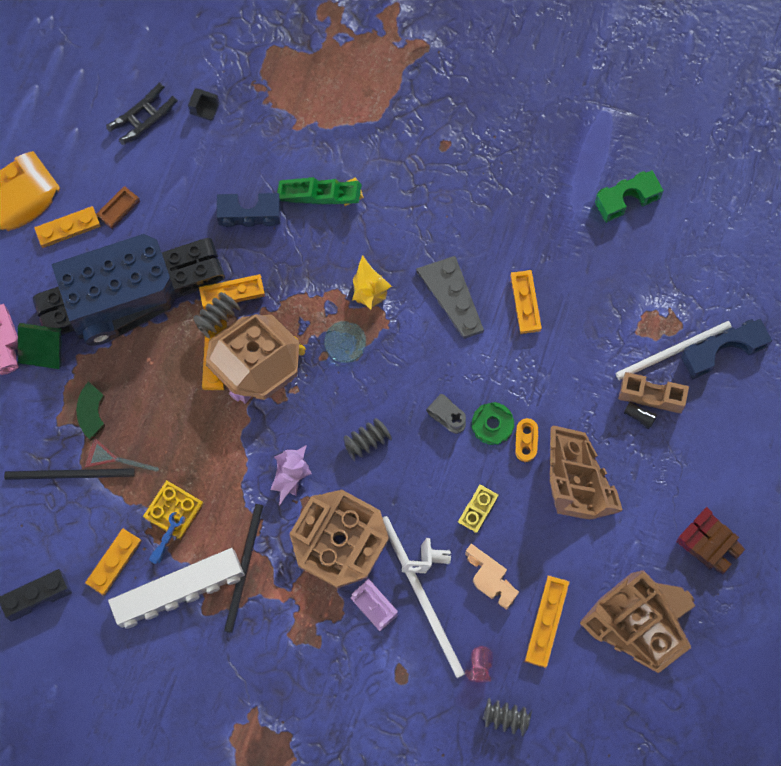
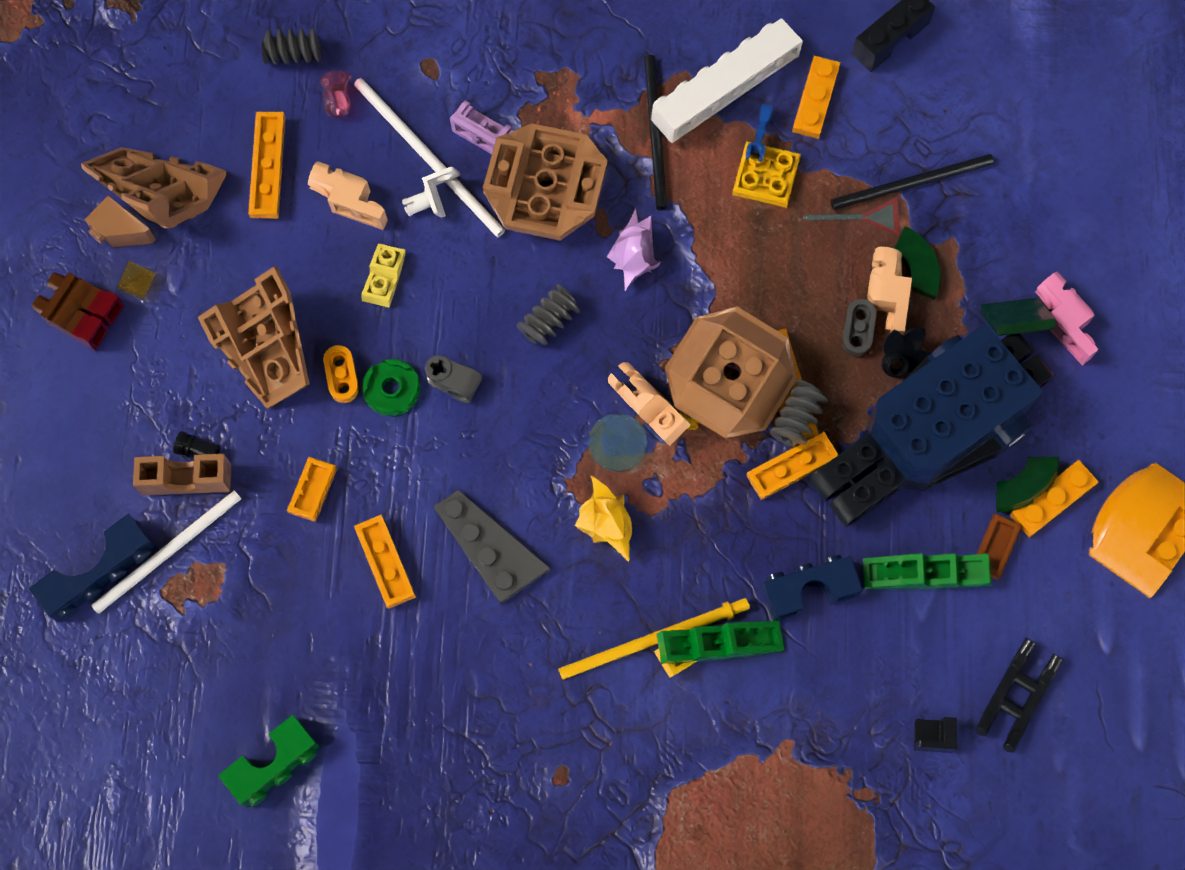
camera: 165 degrees right, 0 degrees up
none -> clear yellow tile [116,261,156,300]
none -> light orange plate [287,457,338,522]
none -> yellow bar [558,598,750,680]
none -> light nougat plate [608,362,691,446]
none -> dark grey plate [842,299,876,357]
none -> green slope [863,553,992,589]
none -> light nougat plate [867,247,912,335]
none -> black plate [881,328,931,378]
none -> dark green tile [996,456,1060,512]

